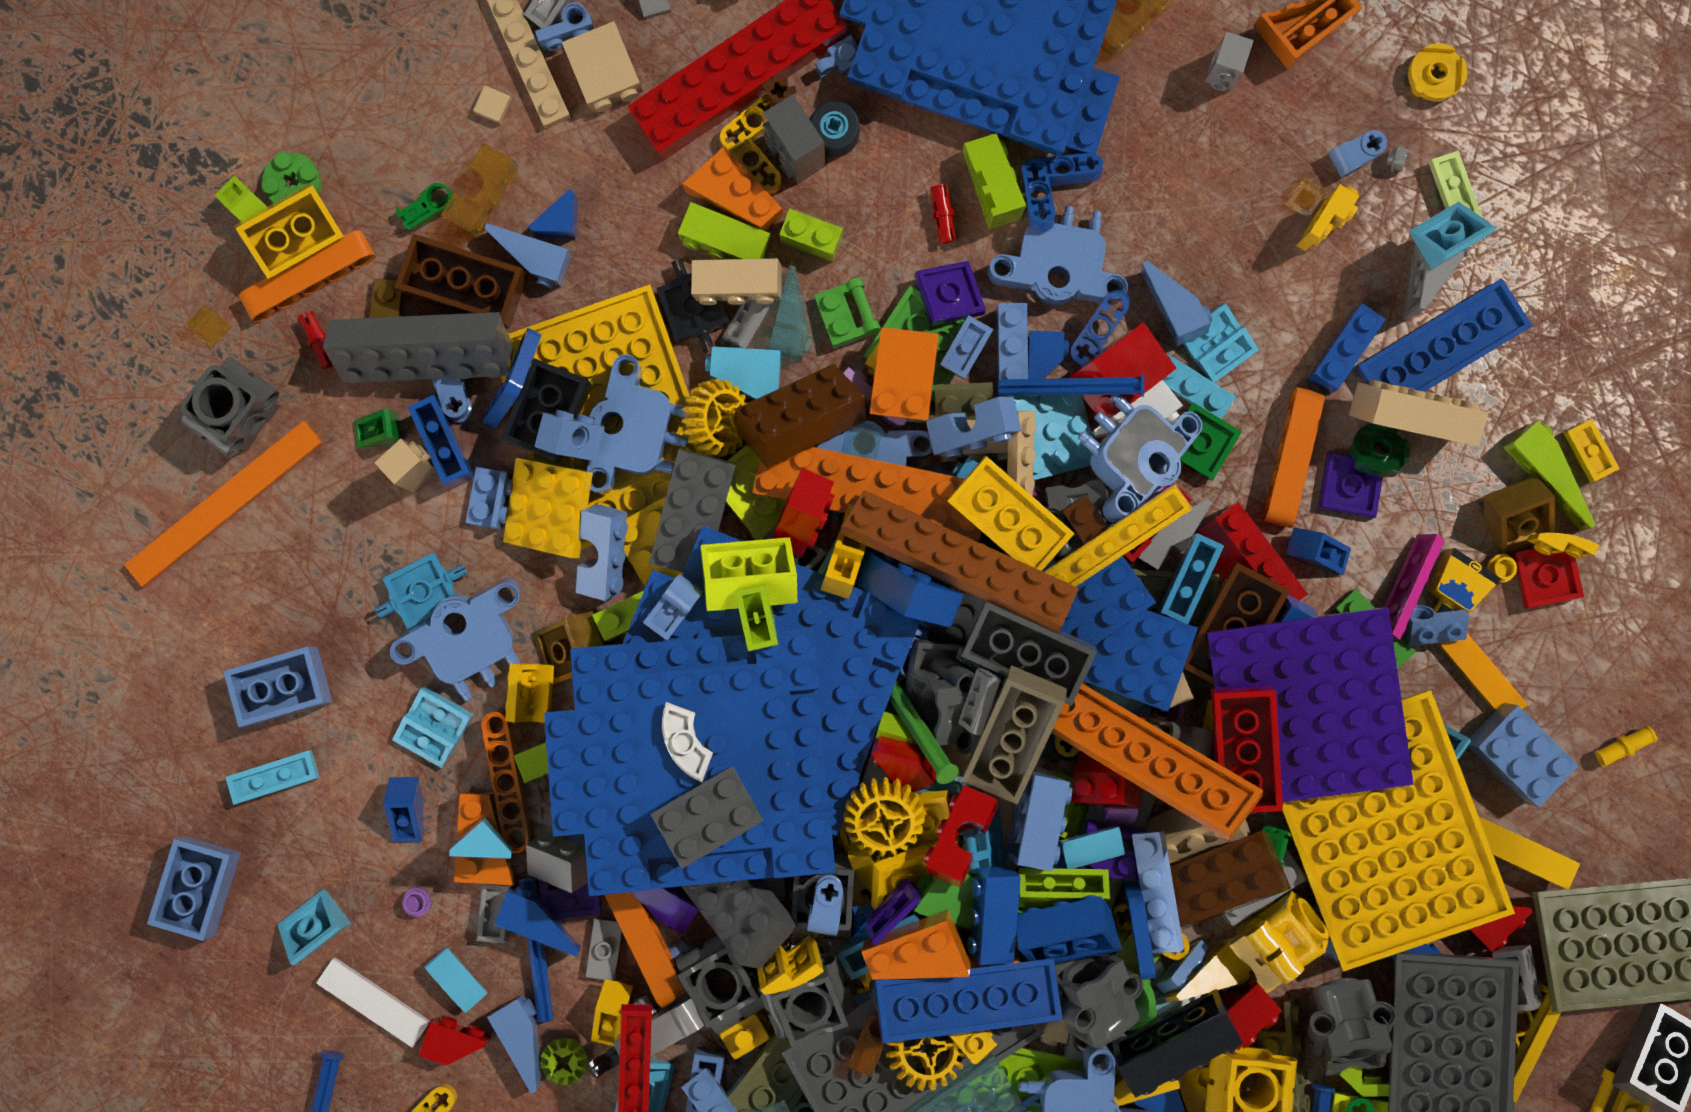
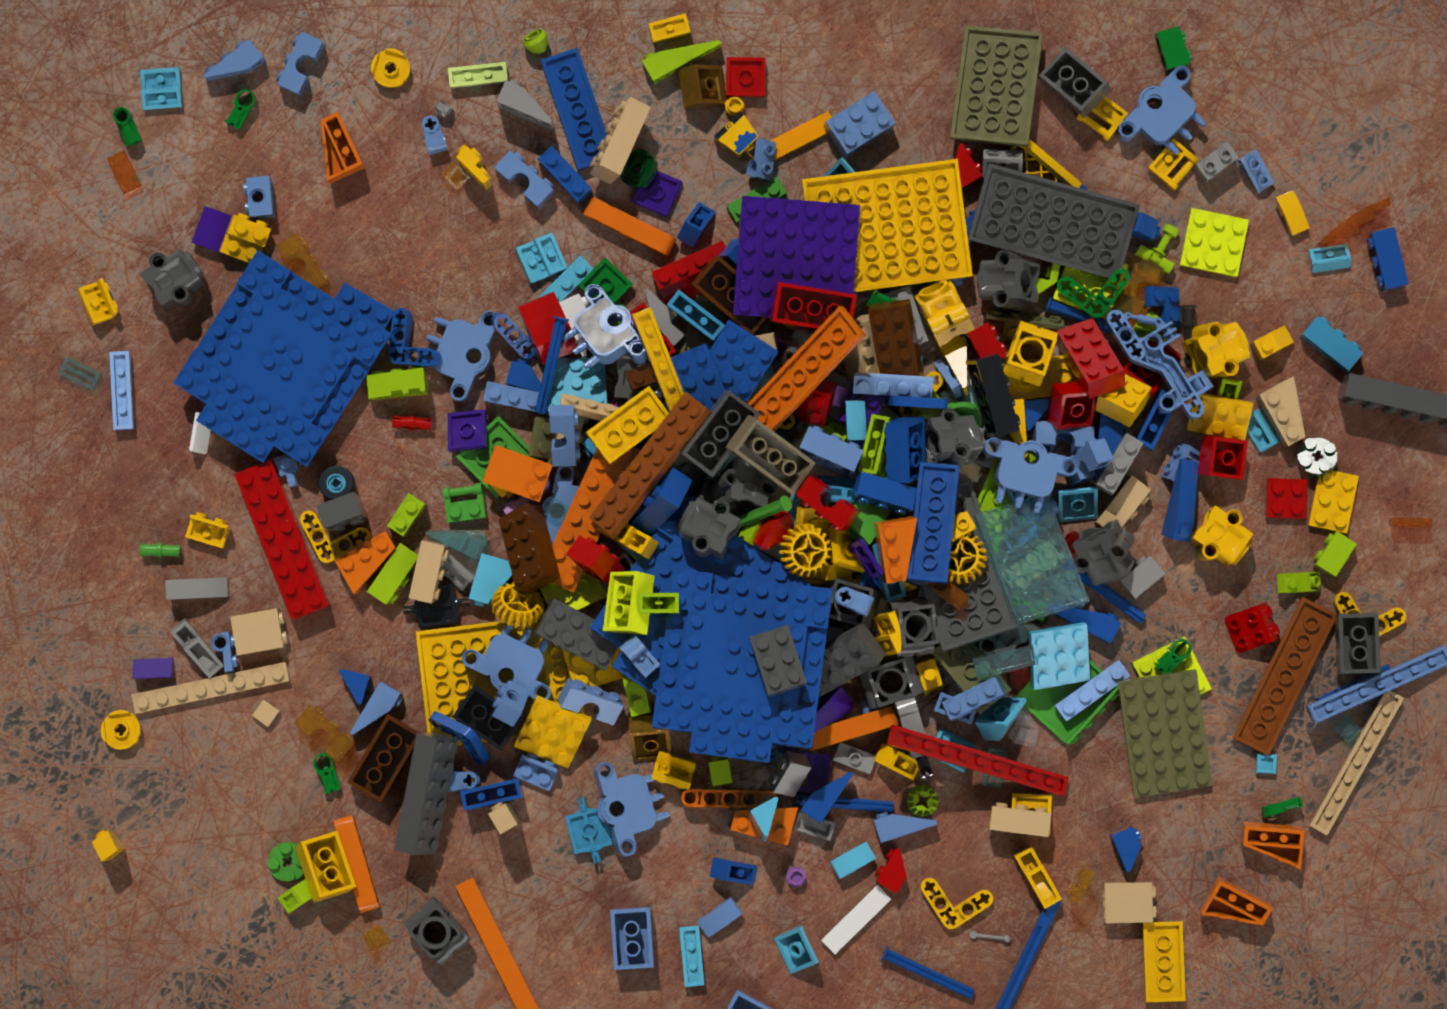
camera: 70 degrees left, 0 degrees up
red pin [297,311,332,369] -> none
green slope [354,409,402,448] -> none
pearl gold plate [369,278,404,318] -> none
medium azure slope [392,686,474,768] -> none
white tile [662,702,713,782] -> none
reddish brown gear [762,76,796,108] -> none
medium blue plate [940,315,993,380] -> none
light grey plate [958,668,1001,736] -> none
medium blue slope [1141,261,1212,346] -> none
light grey brick [1205,31,1254,91] -> none
dark pink plate [1384,534,1445,640] -> none
medium azure slope [1409,201,1495,269] -> none
yellow slope [1479,817,1580,889] -> none
yellow slope [1527,533,1599,559] -> none
yellow pin [1595,725,1658,768] -> none
none -> medium blue arch [494,151,554,210]
none -> lime cone [523,29,548,54]
none -> dark grey piece [677,497,741,560]
none -> medium blue slope [697,897,743,938]

